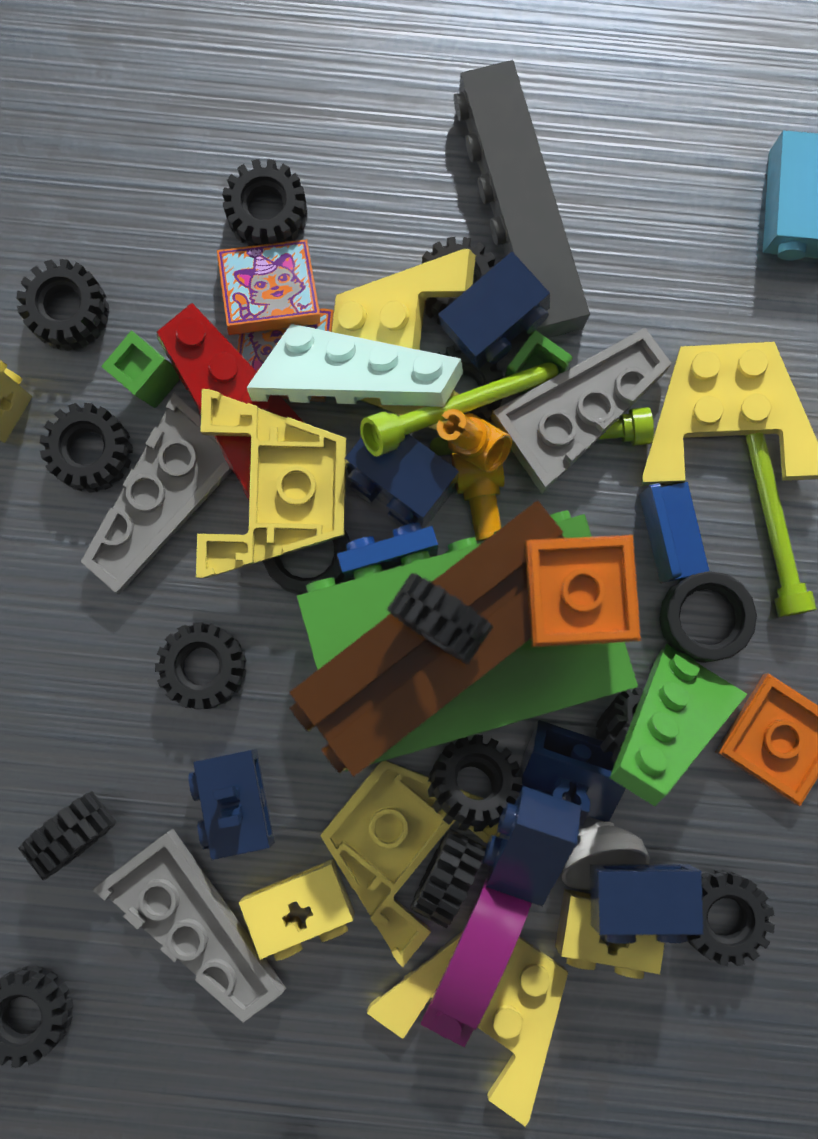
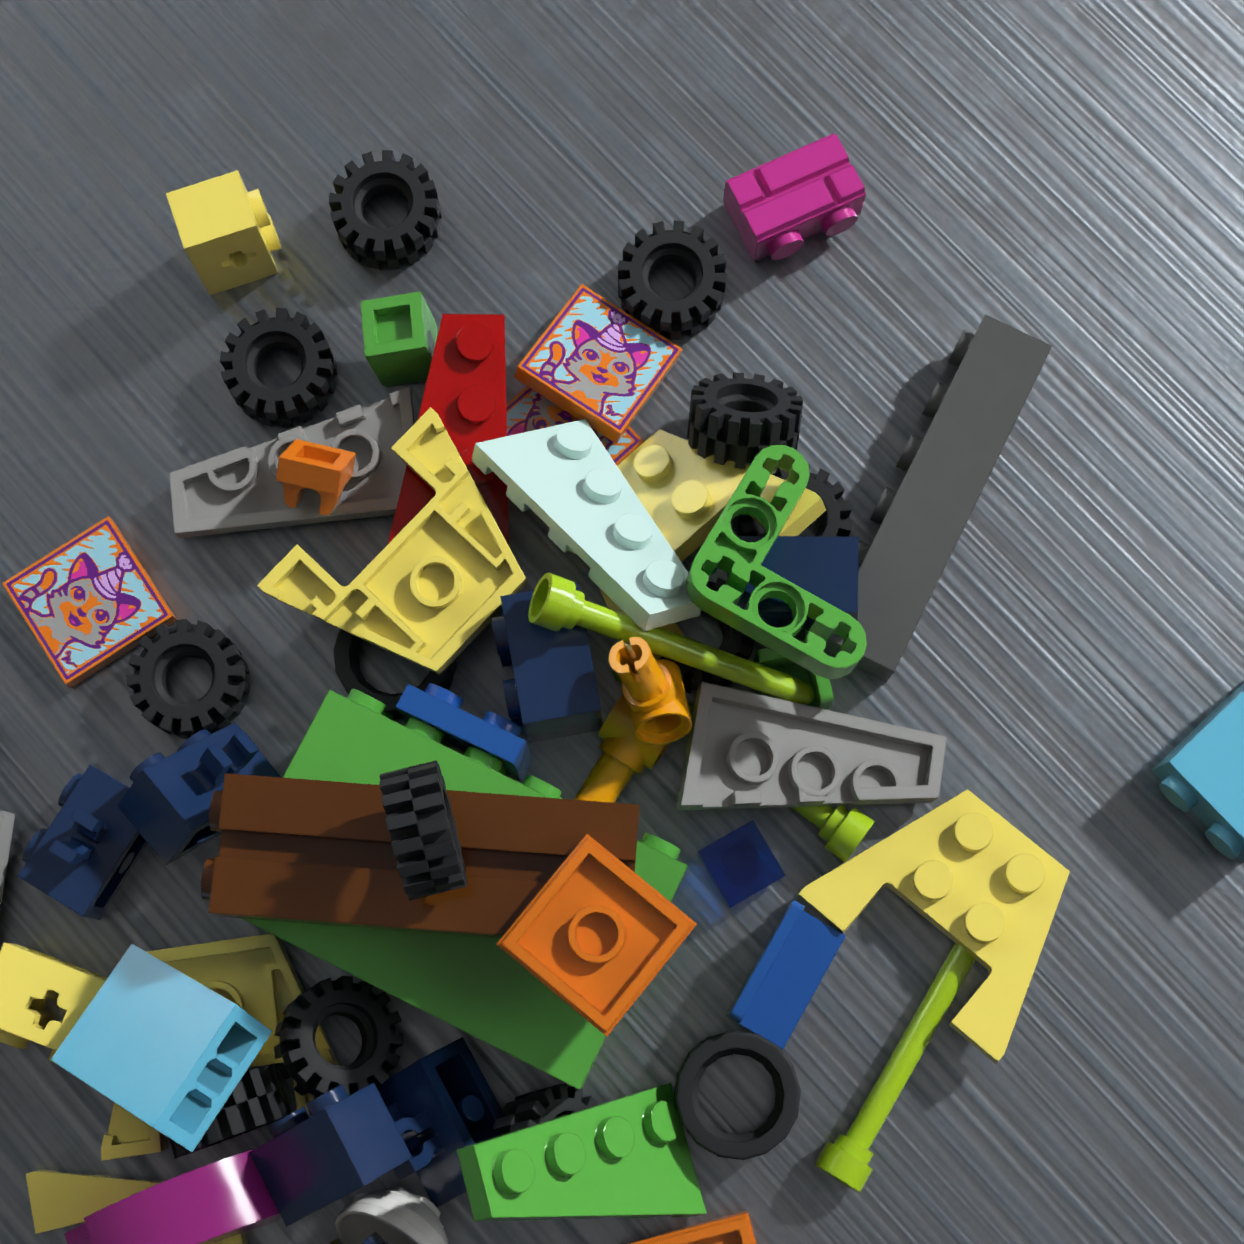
camera: 45 degrees right, 5 degrees down
none -> tile [2,516,177,688]
none -> medium azure brick [50,944,273,1152]
none -> dark blue brick [117,722,282,865]
none -> orange tile [276,439,356,515]
none -> bright green beam [686,445,867,679]
none -> black tyre [687,372,803,469]
none -> clear blue plate [697,820,786,909]
none -> dark pink brick [723,133,866,261]

